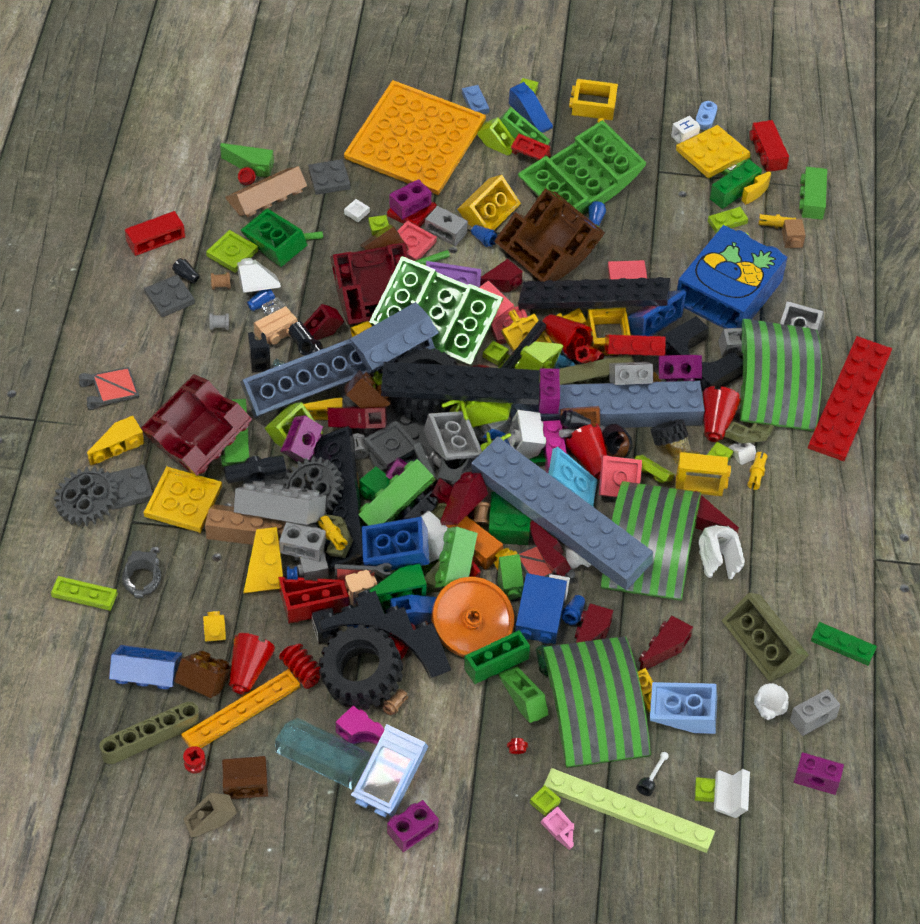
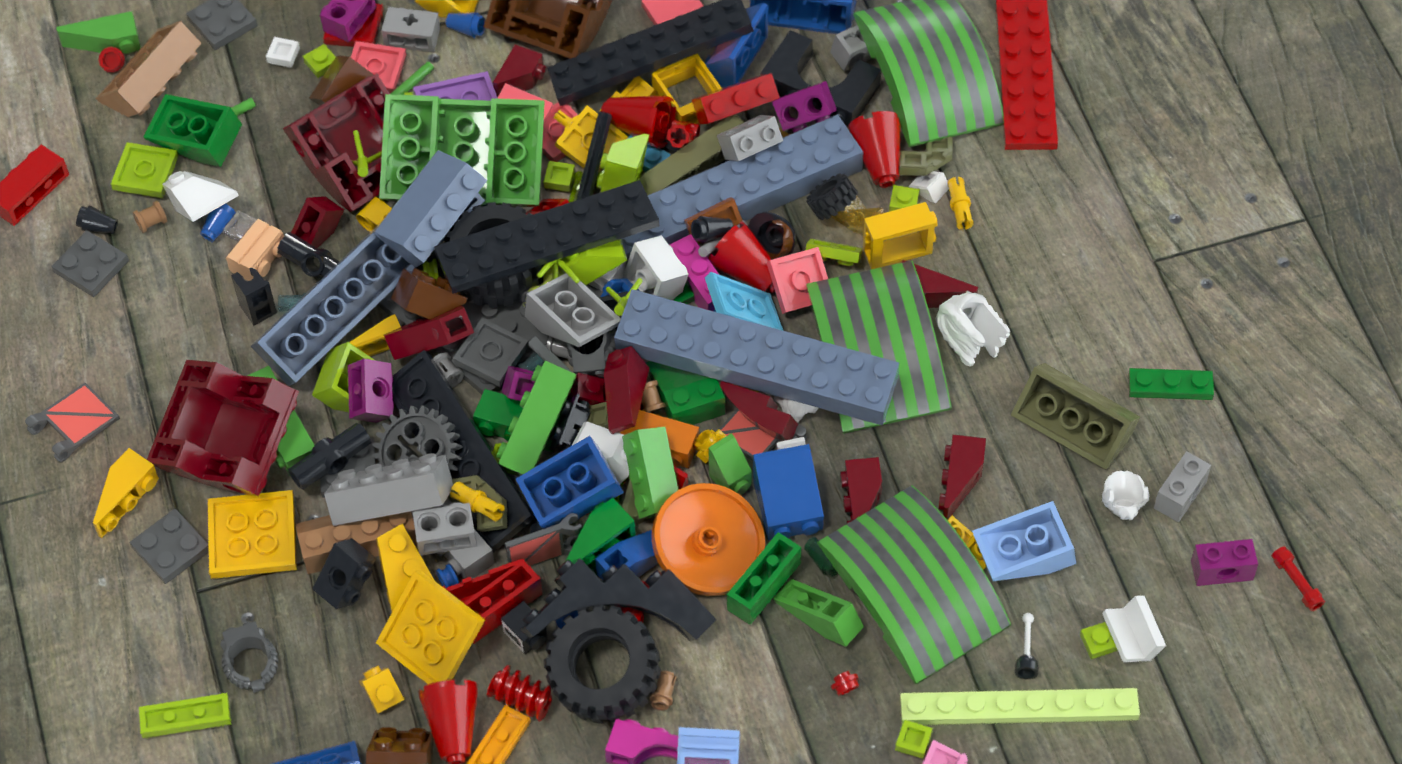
camera: 20 degrees left, 5 degrees up
dark grey gear [54,466,120,527] -> none
light grey bush [210,313,229,330] -> none
light nougat brick [345,570,377,608] -> none
magenta brick [539,368,560,414] -> none
blue cone [562,595,585,625] -> none
none -> black brick [312,538,376,610]
none -> lime plant [352,130,382,177]
none -> yellow plate [376,570,485,684]
none -> red bar [1271,546,1325,611]

